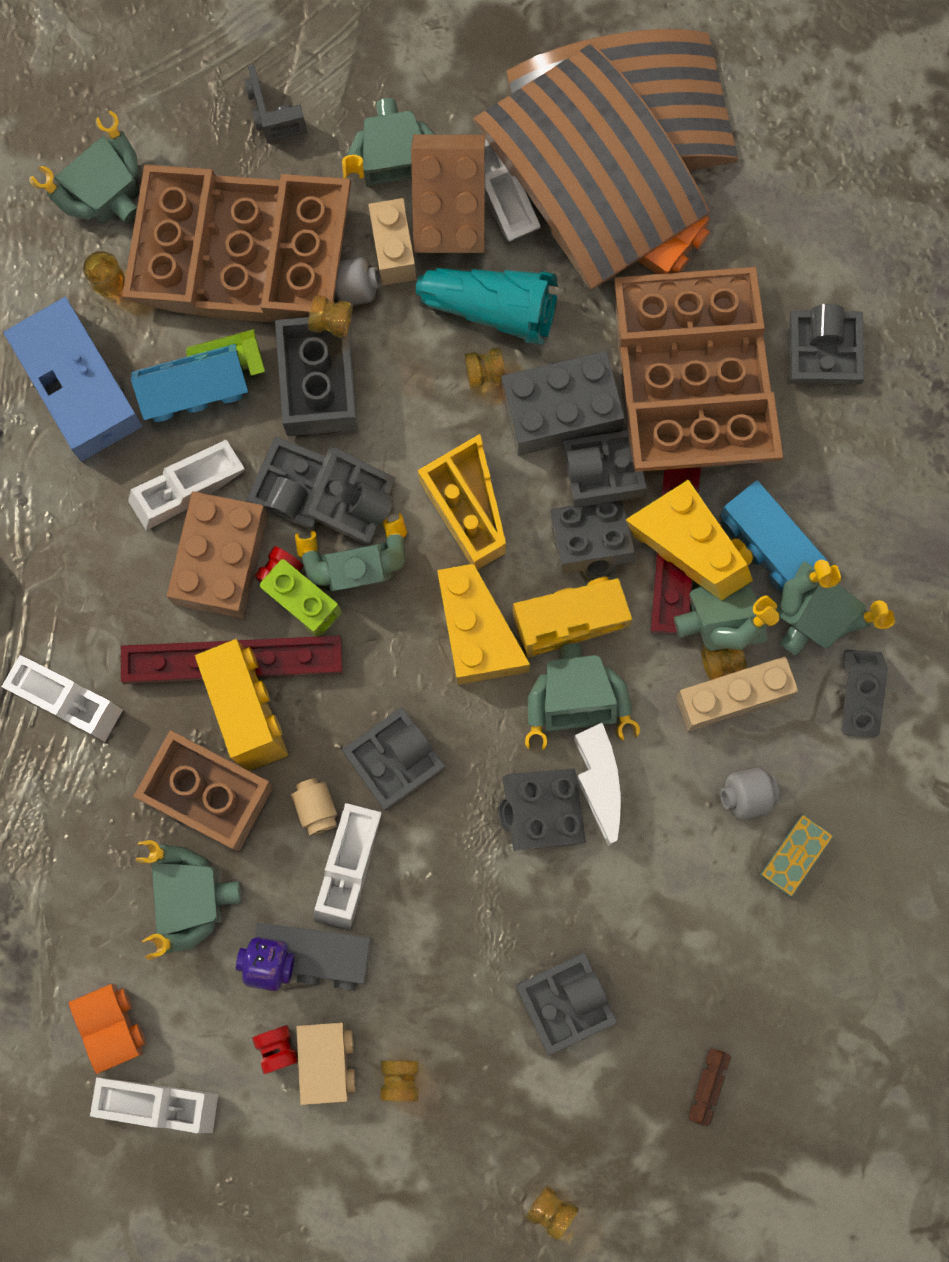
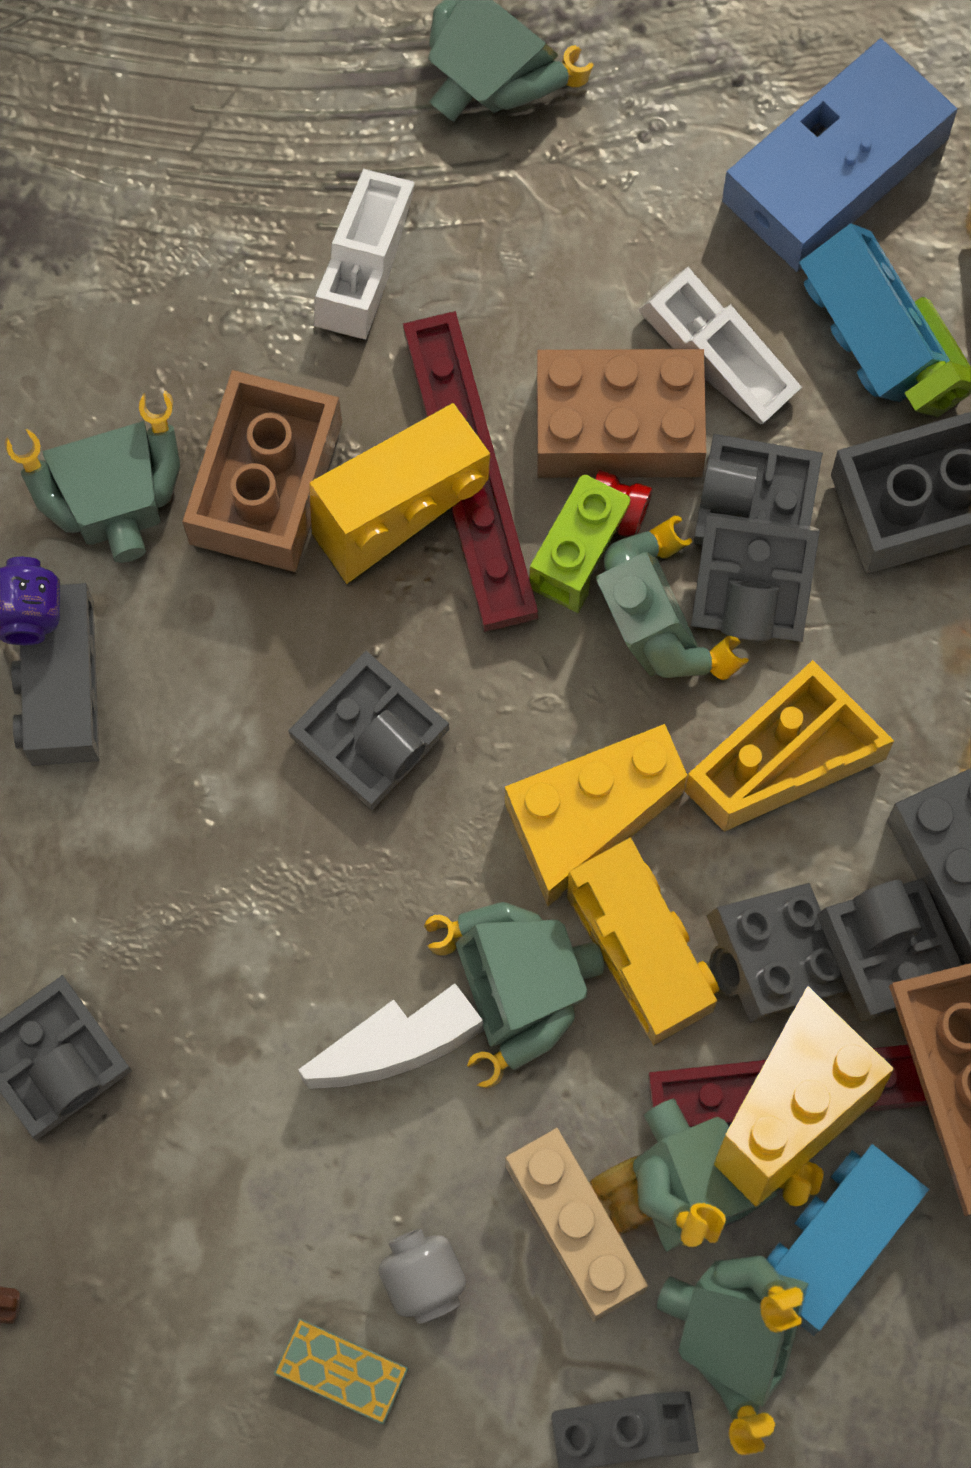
camera: 75 degrees right, 5 degrees down
tan brick [291,778,338,836] -> none
white slope [314,803,382,930] -> none
dark grey plate [498,769,586,851] -> none

